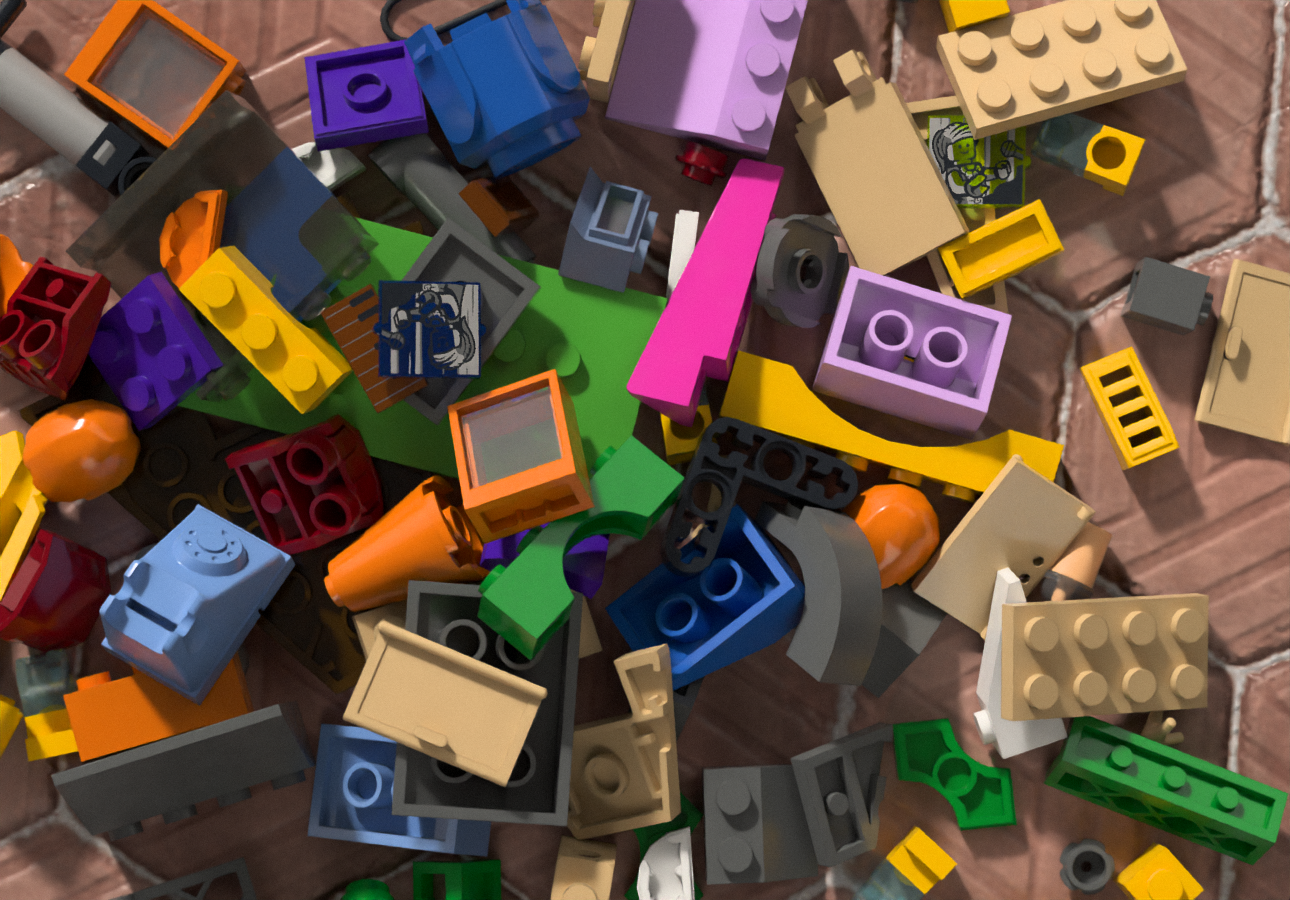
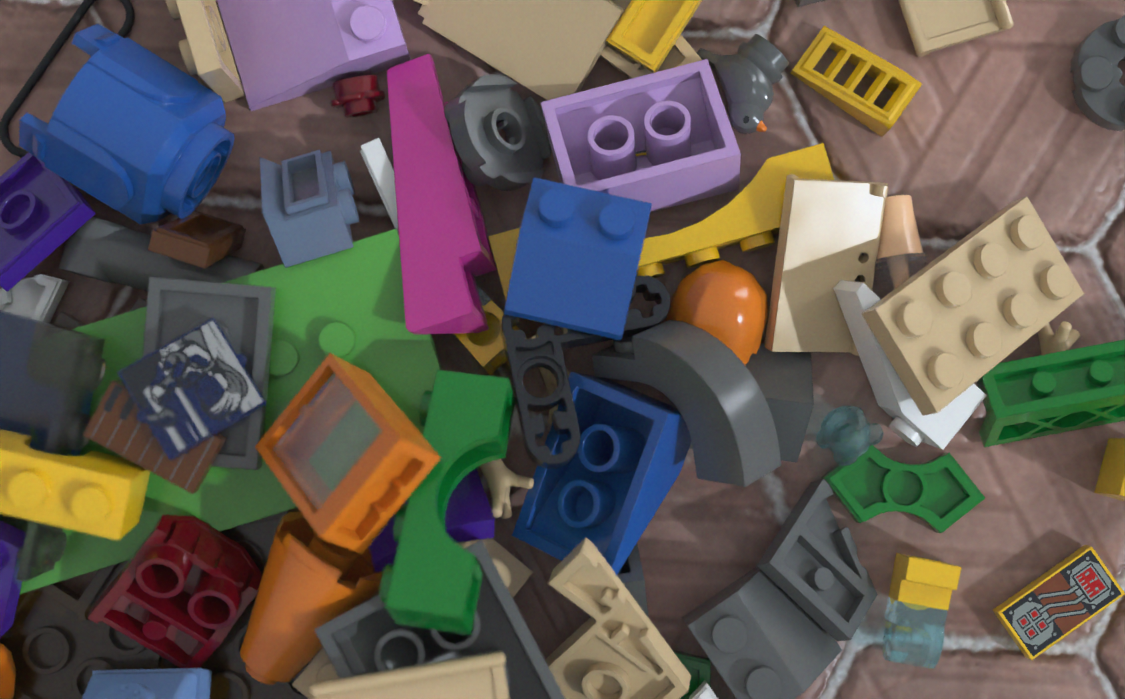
camera: 25 degrees left, 0 degrees up
dark grey plate [1060,838,1115,895] -> none
none -> tan bar [479,459,534,519]
none -> blue slope [504,177,652,340]
none -> dark grey animal [697,34,789,134]
none -> clear light blue plate [816,406,884,466]

